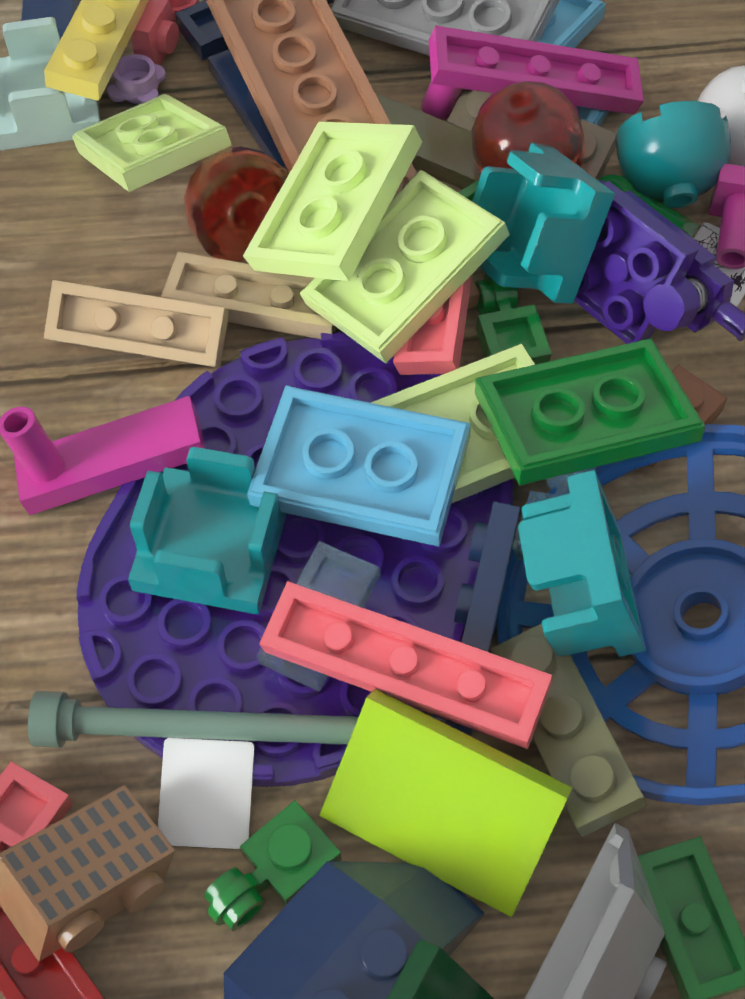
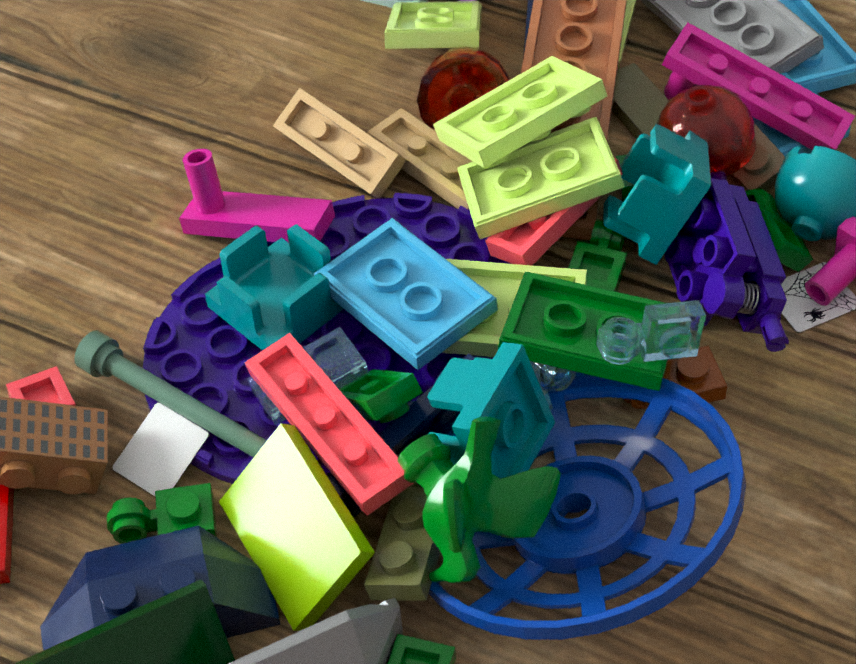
camera: 35 degrees right, 10 degrees down
none -> green plate [339,369,423,423]
none -> green animal [397,417,561,583]
none -> clear light blue plate [596,300,706,365]

